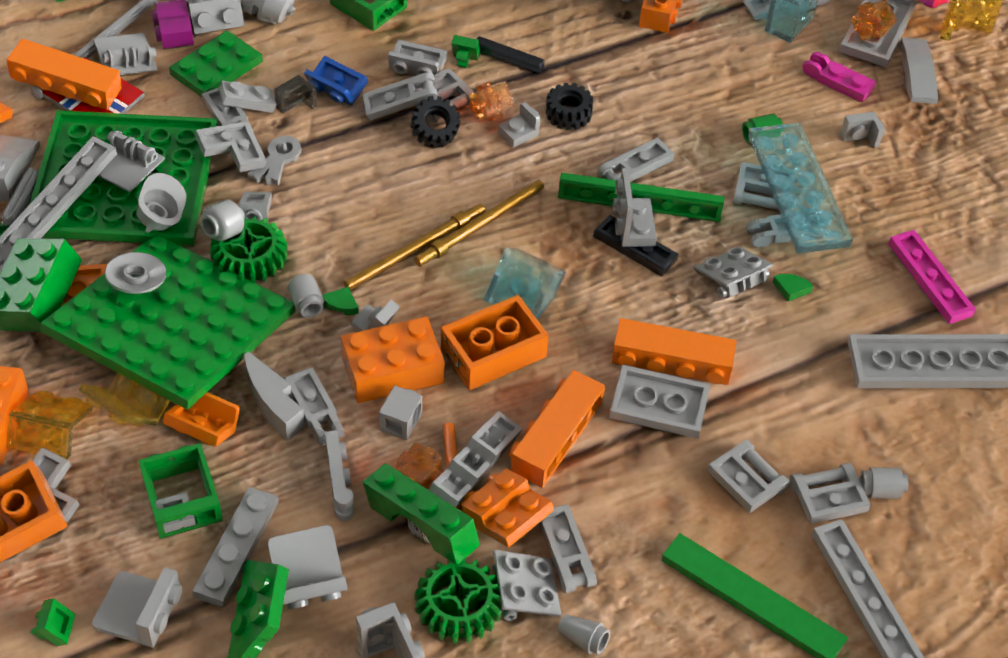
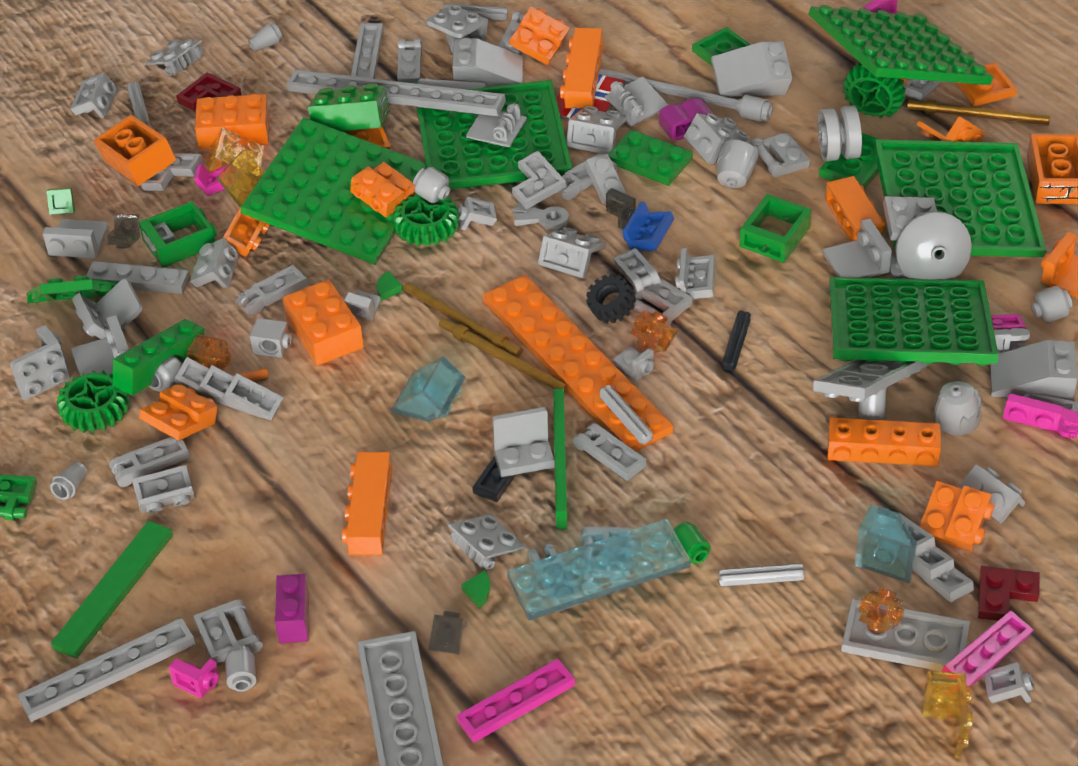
camera: 85 degrees right, 5 degrees down
light grey dish [105,252,166,294] -> none
light grey piece [137,173,186,233] -> none
light grey slope [244,351,305,441] -> none
light grey brick [288,274,324,318] -> none
light grey plate [325,430,354,521] -> none
orange brick [441,294,549,391] -> none
green tile [451,35,480,68] -> none
light grey hinge [492,550,561,621] -> none
orange brick [509,369,605,488] -> none
black tyre [546,83,593,130] -> none
light grey plate [609,365,711,439] -> none
light grey plate [707,440,791,513] -> none
dark pink hinge [802,51,876,102] -> none
light grey bracket [840,111,885,148] -> none
light grey slope [900,37,938,104] -> none
none -> light grey bracket [71,315,129,377]
none -> clear smoke bracket [107,213,140,249]
none -> light grey bracket [132,465,195,514]
none -> dark pink bracket [169,658,219,699]
none -> light grey bracket [190,238,239,289]
none -> dark pink bracket [194,164,235,196]
none -> magenta brick [275,574,309,643]
none -> orange plate [350,162,416,217]
none -> clear smoke bracket [428,611,467,655]
none -> orange plate [483,274,673,452]
none -> light grey bracket [538,227,606,278]
none -> light grey bracket [567,106,627,154]
none -> light grey axle [600,385,653,444]
none -> axle [718,563,804,586]

